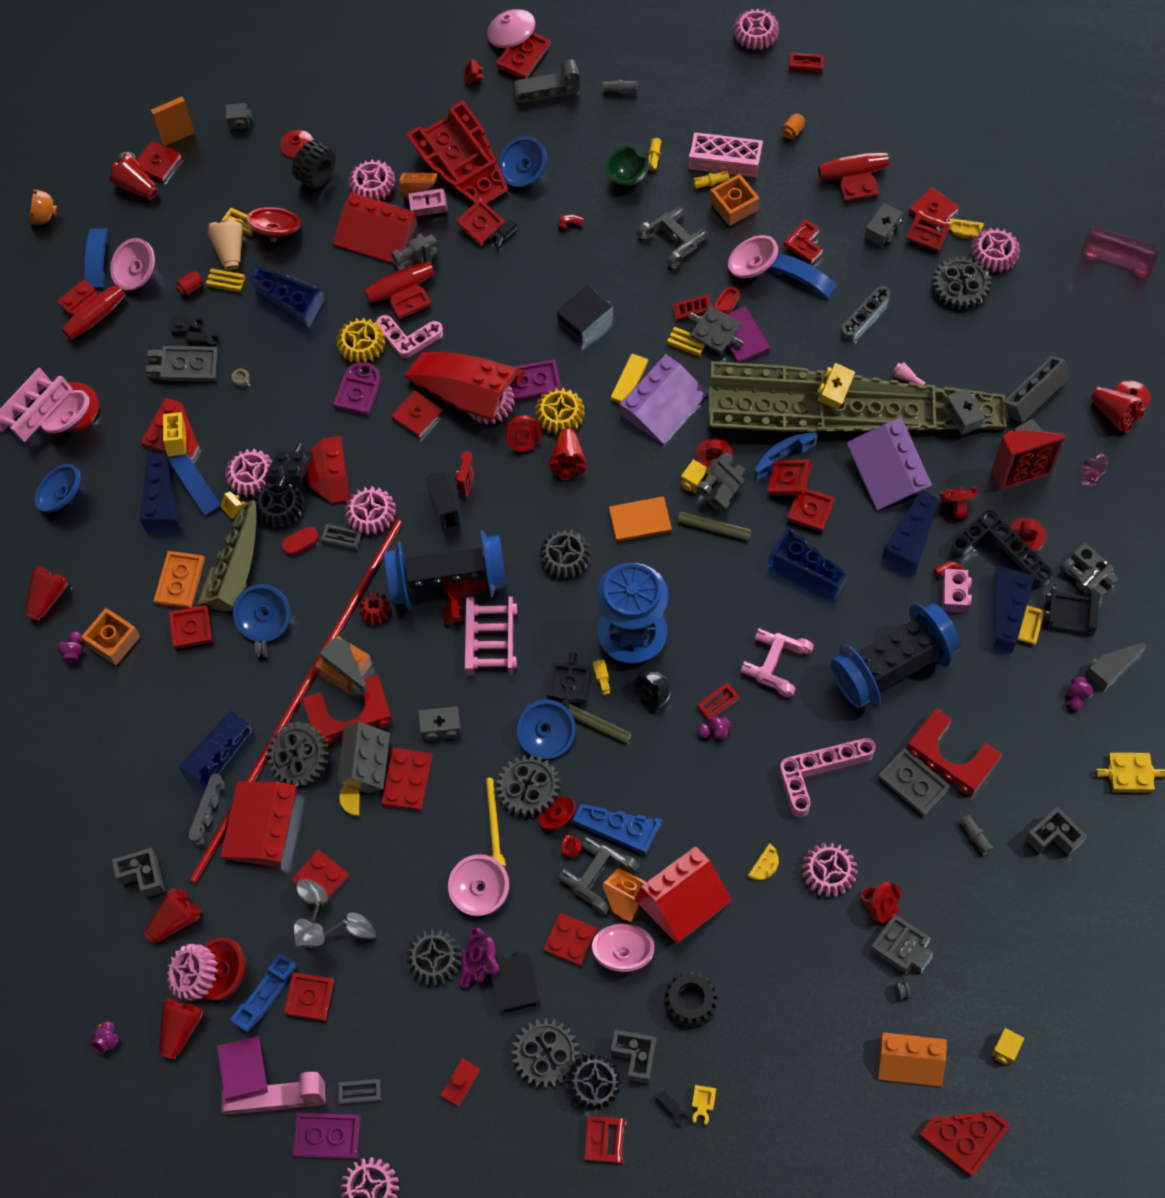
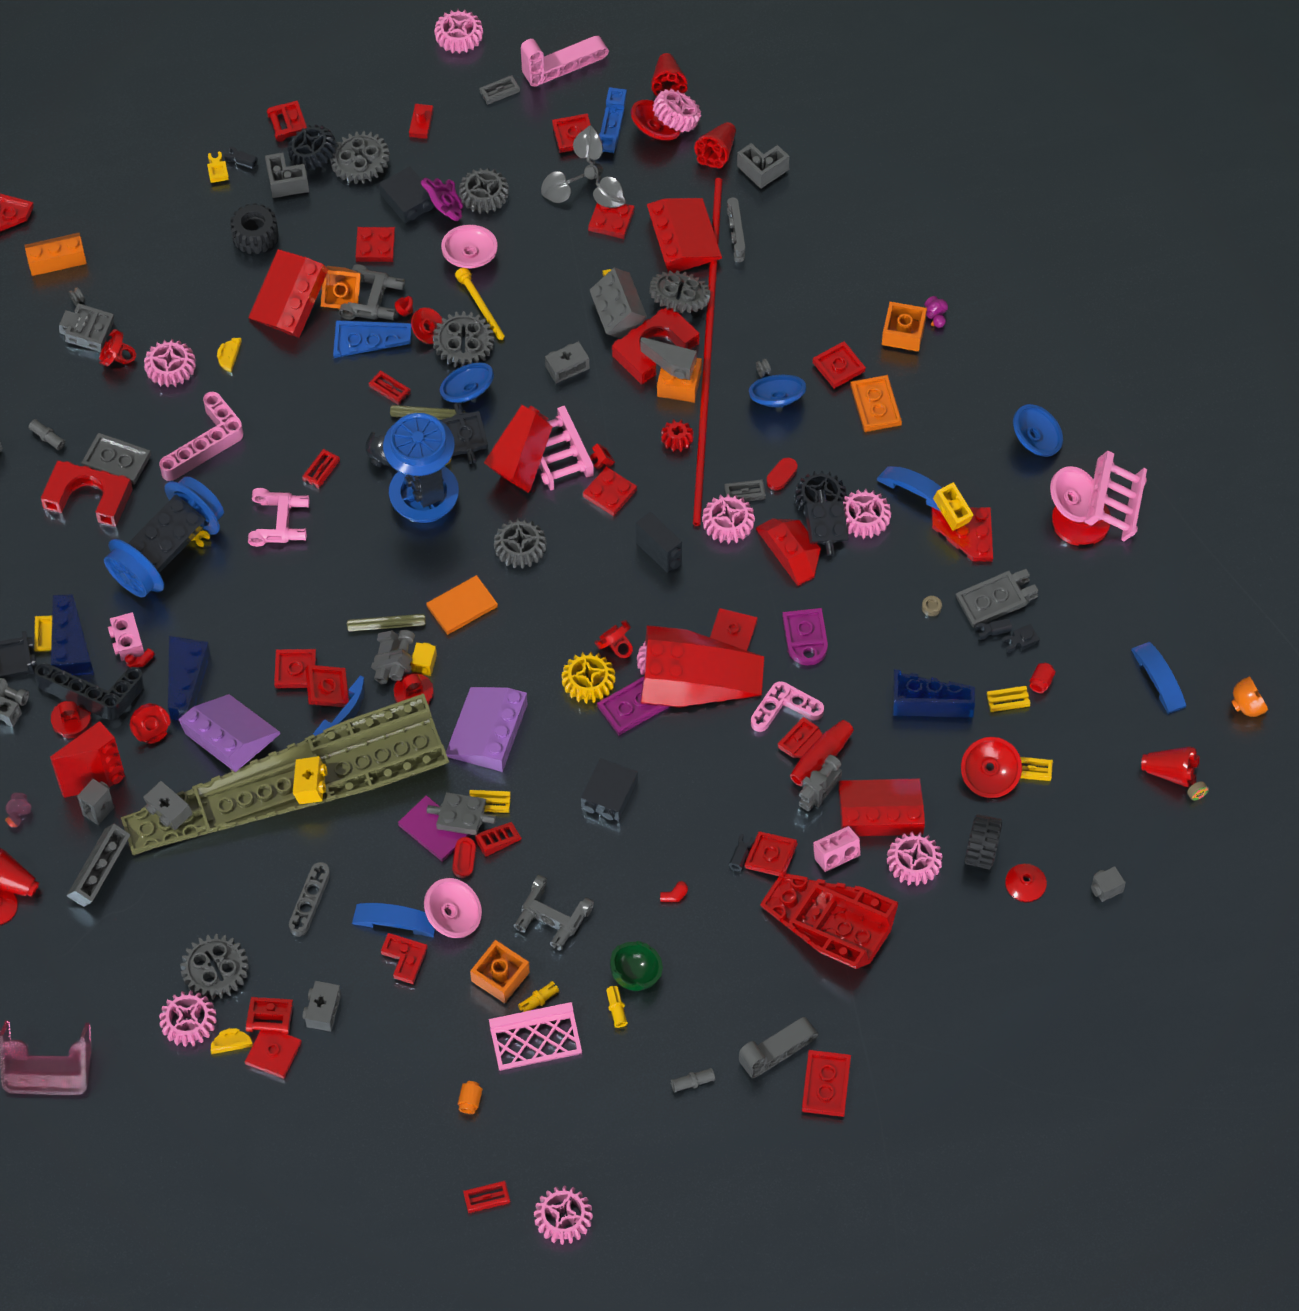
camera: 155 degrees right, 5 degrees down
red cone [25,566,69,621] -> none
red plate [57,280,126,340] -> none
magenta animal [90,1021,118,1054] -> none
bright pink dish [110,238,155,291] -> none
red plate [137,141,181,182] -> none
clear blue wedge [139,453,181,529] -> none
orange tile [151,96,195,146] -> none
clear blue wedge [178,711,253,792] -> none
olive wedge [197,501,256,612] -> none
light nougat cone [207,218,243,271] -> none
magenta tile [217,1036,268,1103] -> none
yellow tile [220,492,245,519] -> none
magenta tile [292,1113,361,1159] -> none
yellow gear [337,317,385,363] -> none
red plate [381,748,433,812] -> none
brick [384,530,507,610] -> none
orange slope [399,173,437,200] -> none
red plate [455,451,475,499] -> none
red tile [463,59,483,84] -> none
bright pink dish [487,9,535,48] -> none
blue dish [498,136,547,188] -> none
red cone [549,428,586,481] -> none
bright pink dish [592,924,654,972] -> none
yellow tile [611,354,648,403] -> none
magenta animal [697,716,732,740] -> none
clear blue wedge [768,526,848,599] -> none
red plate [818,153,889,202] -> none
bright pink cone [893,362,925,386] -> none
none -> red tile [369,370,411,405]
none -> red slope [484,405,553,493]

